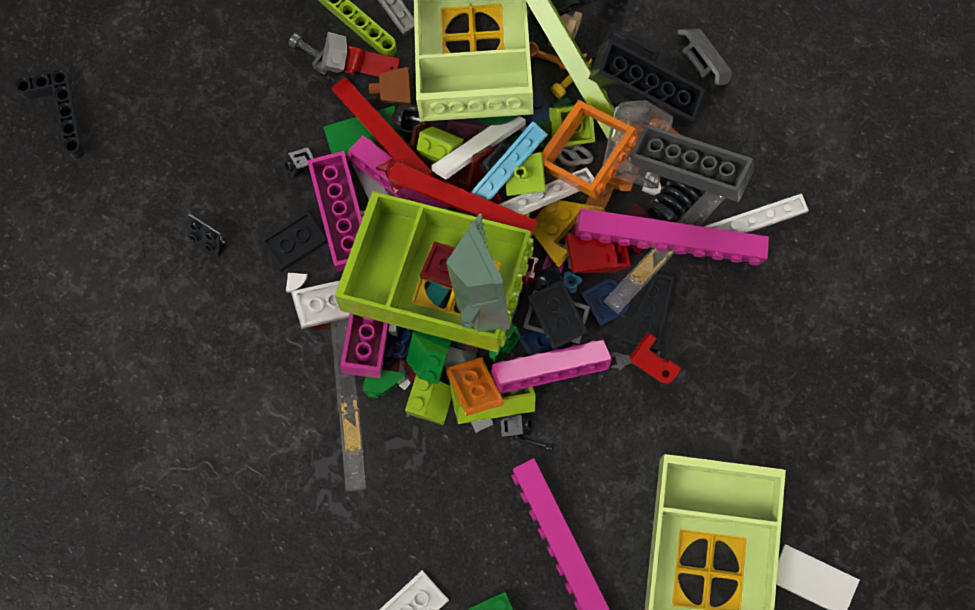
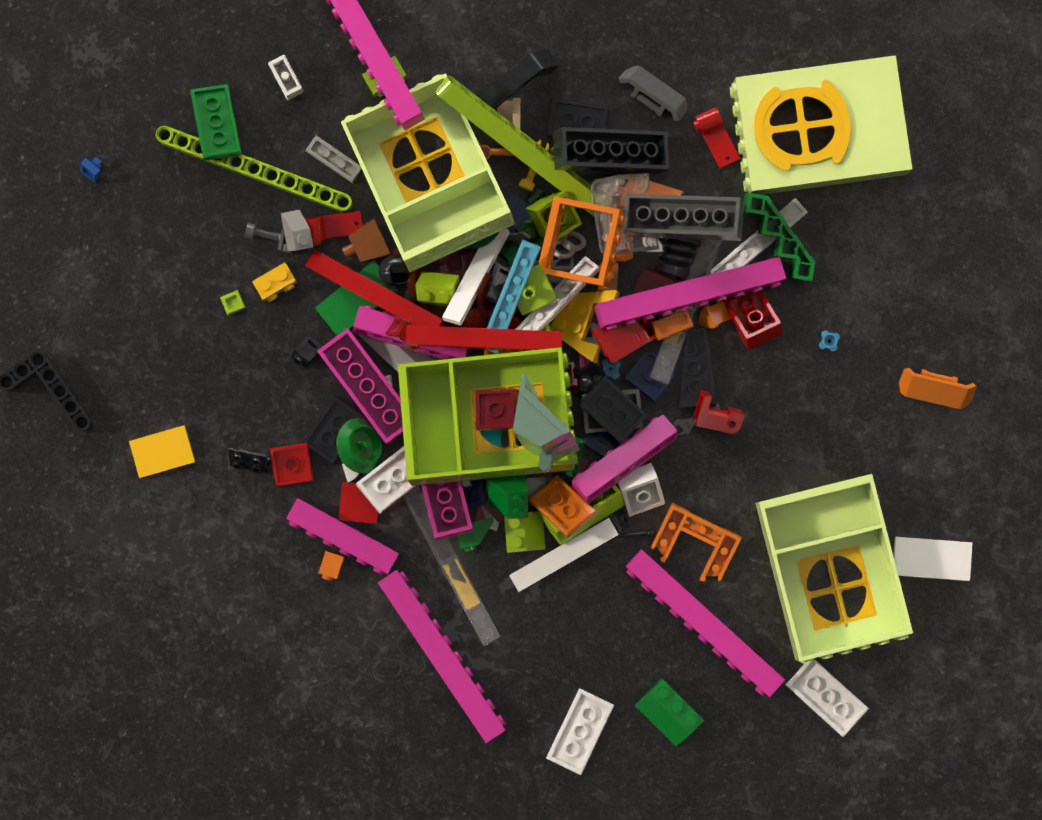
camera: 25 degrees left, 10 degrees up
none -> yellow tile [129,425,195,478]
none -> lime tile [220,290,245,315]
none -> yellow bracket [252,262,297,302]
none -> red tile [270,443,314,486]
none -> dark pink brick [286,498,400,575]
none -> orange brick [319,551,345,581]
none -> green piece [337,418,384,473]
none -> red tile [339,482,378,524]
none -> dark pink brick [378,569,506,743]
none -> white tile [509,518,619,592]
none -> white slope [618,463,665,517]
none -> orange tile [651,310,694,341]
none -> orange wedge [651,503,741,581]
none -> red door [693,107,740,169]
none -> orange tile [698,301,731,328]
none -> red slope [724,290,783,351]
none -> yellowish green panel [730,55,912,195]
none -> green brick [744,193,815,281]
none -> dark azure plate [819,331,840,352]
none -> orange piece [899,368,977,409]

